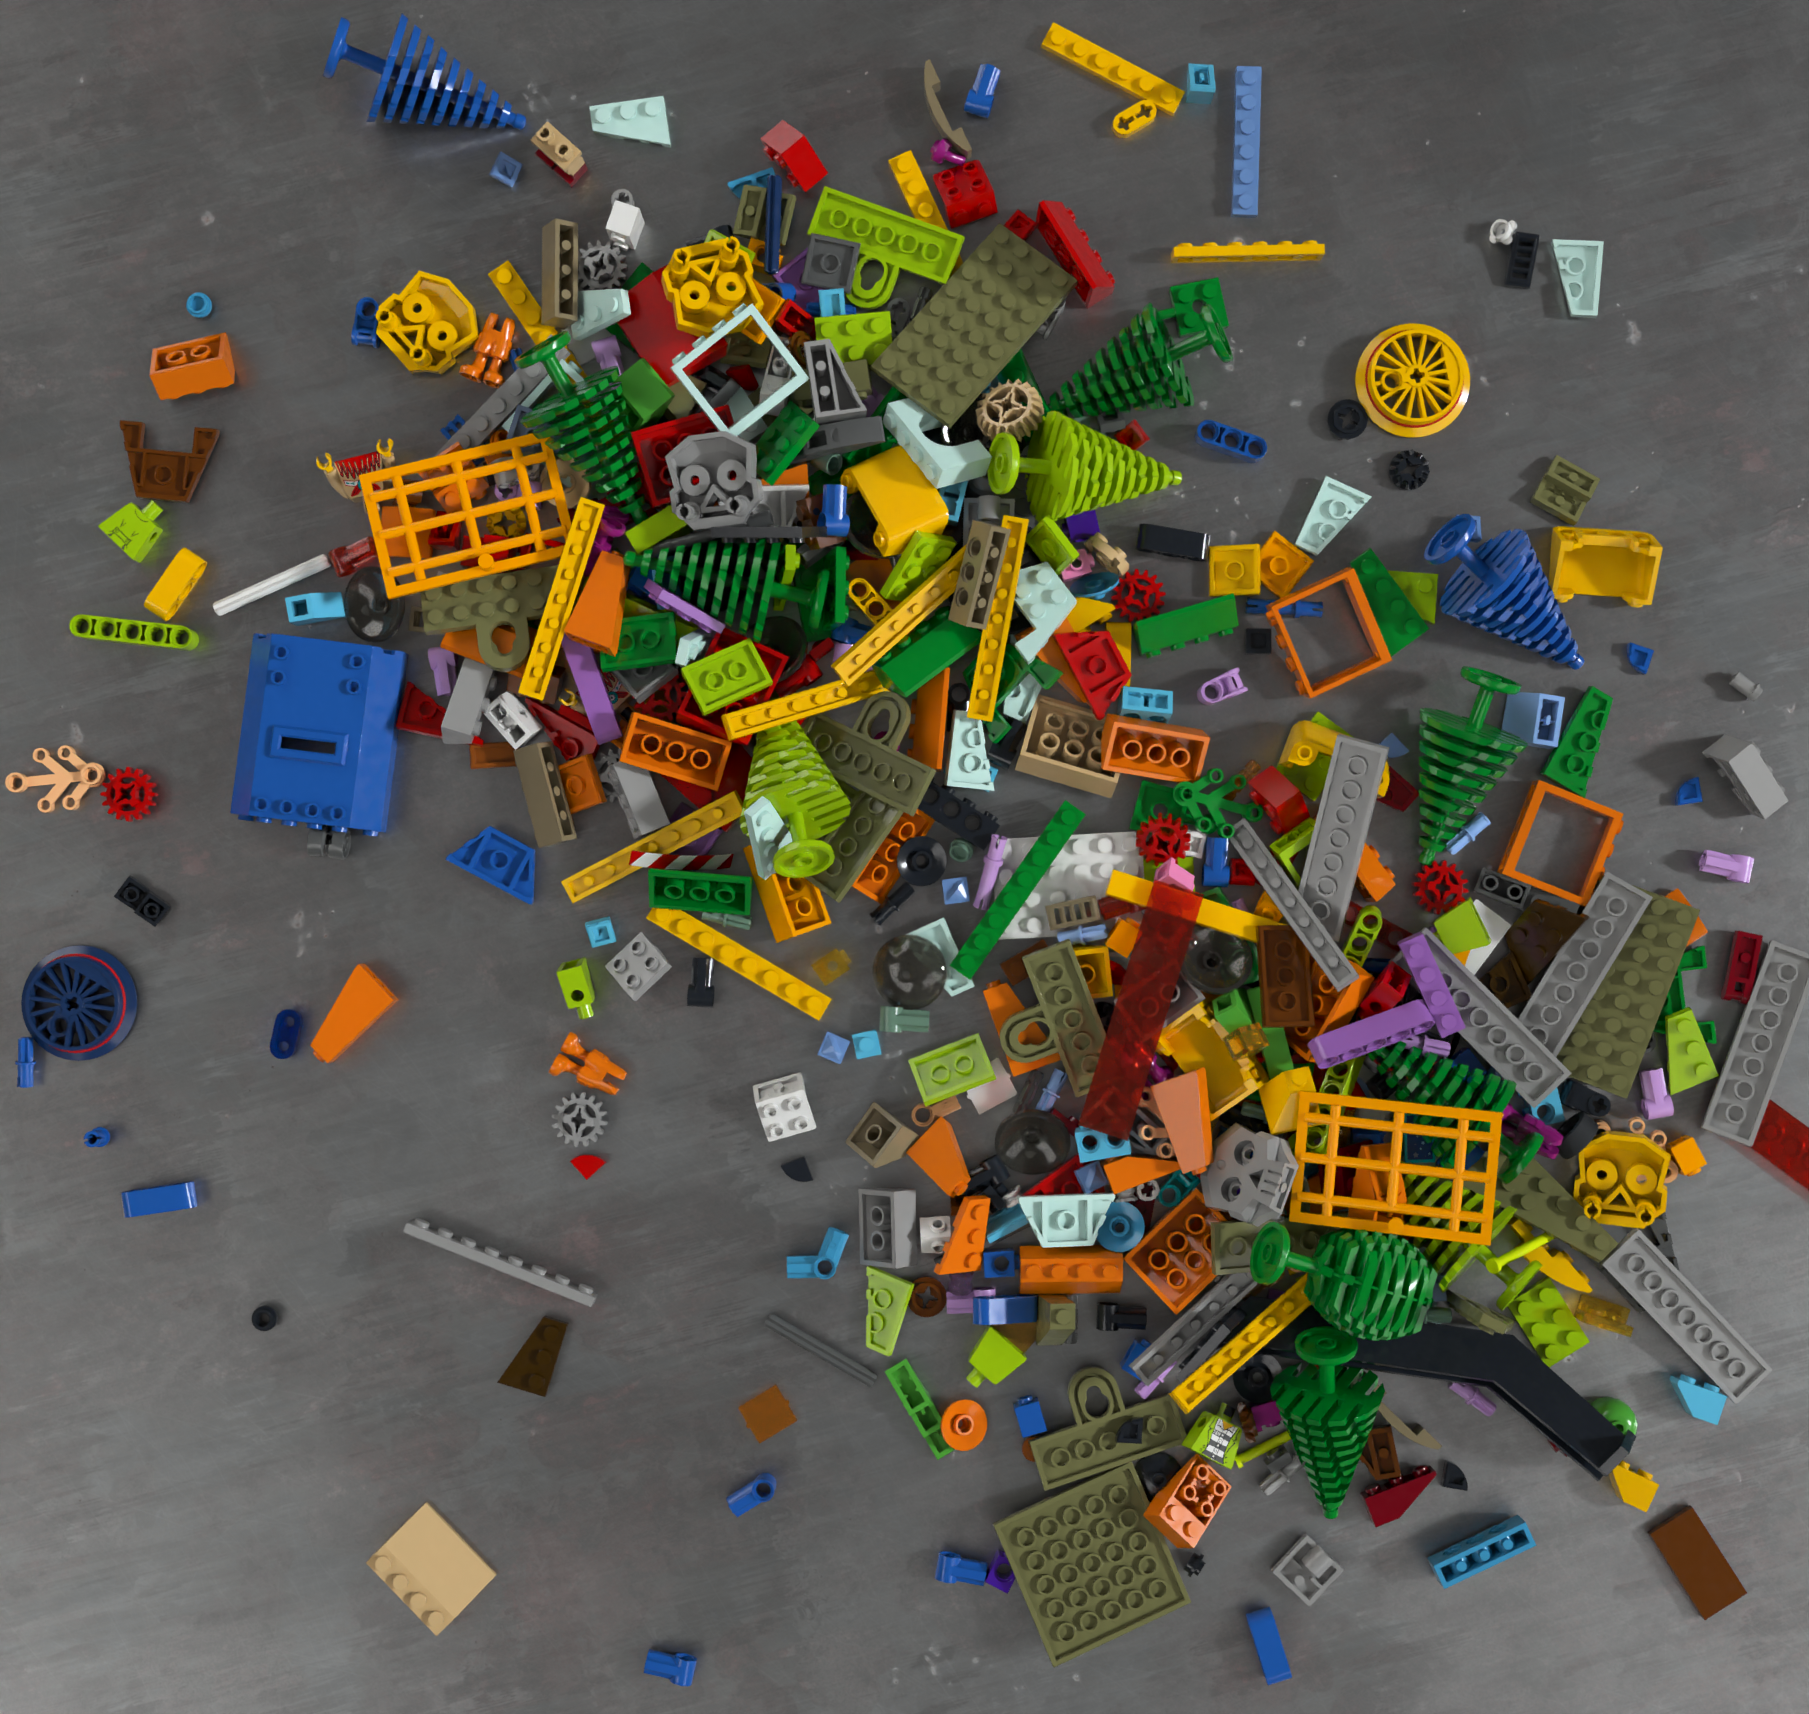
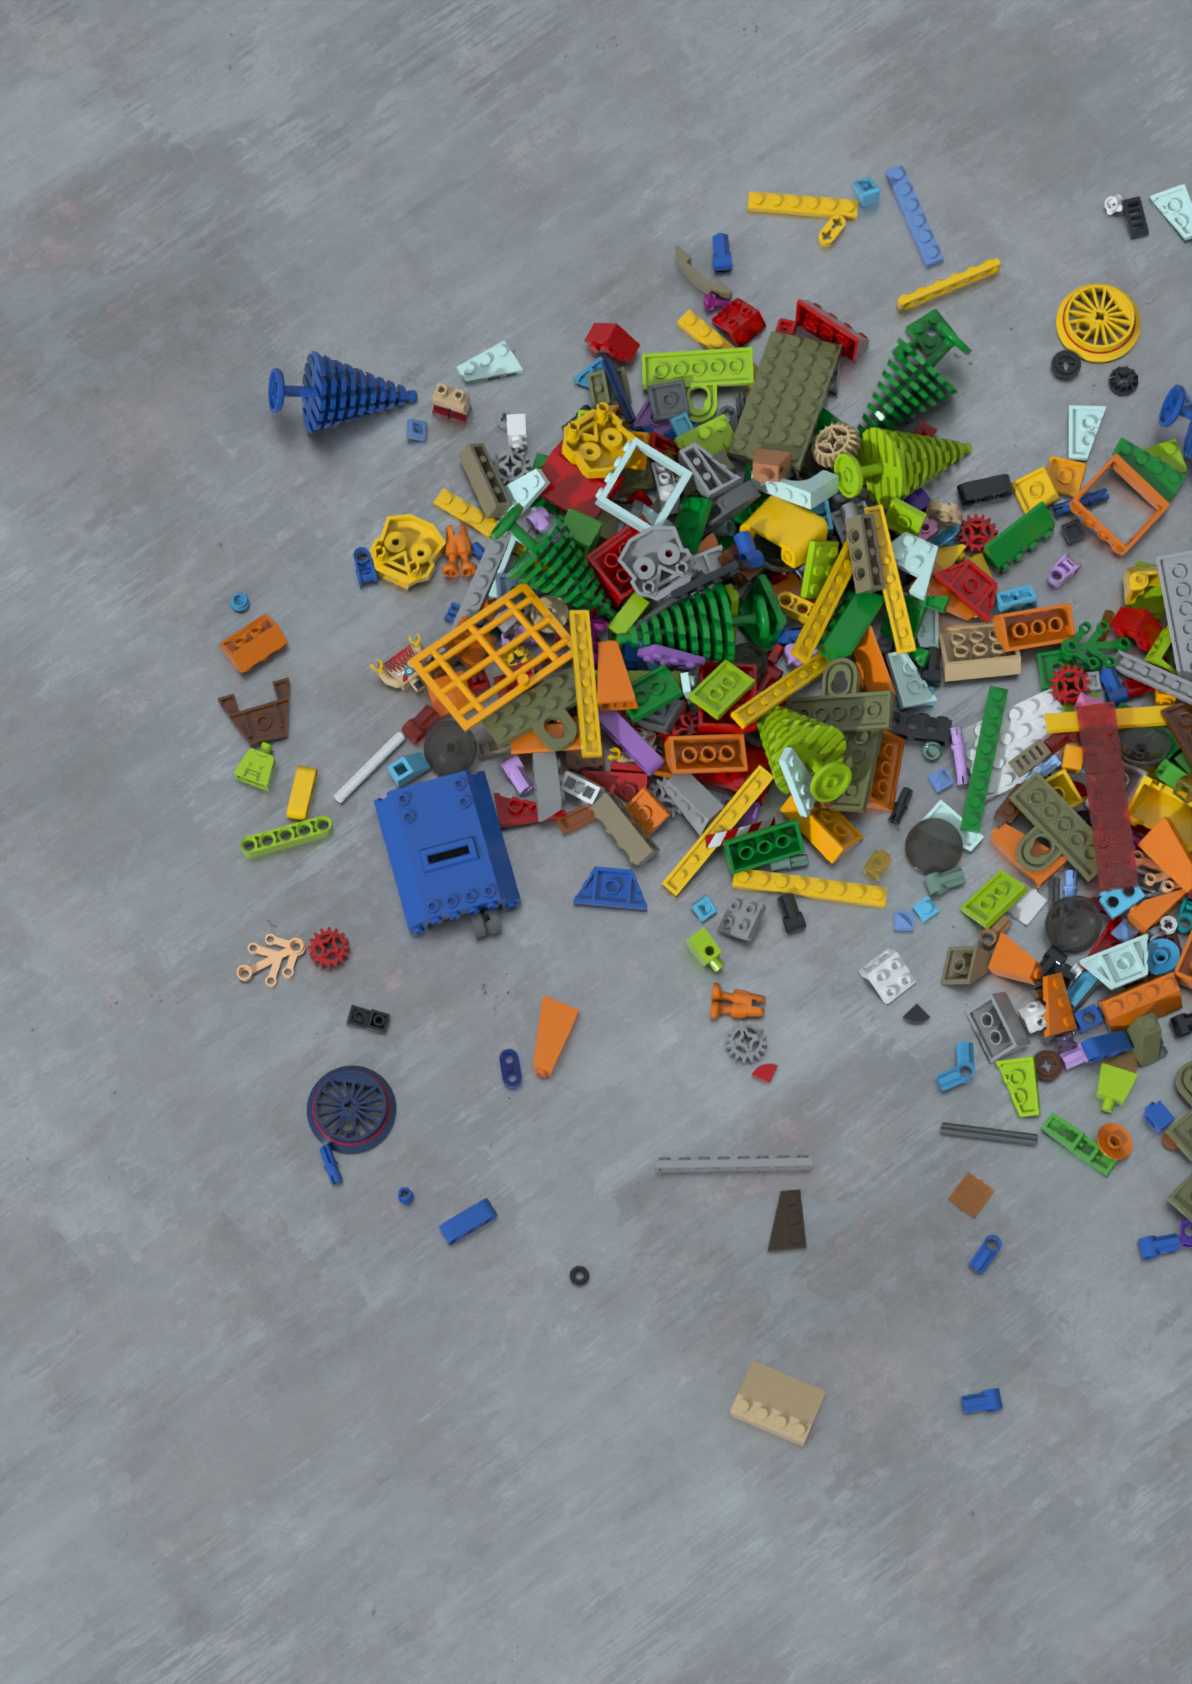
camera: 20 degrees left, 15 degrees down
black dish [897,836,947,886] -> none
blue beam [1194,420,1267,463] -> none
none -> nougat torso [753,448,791,483]

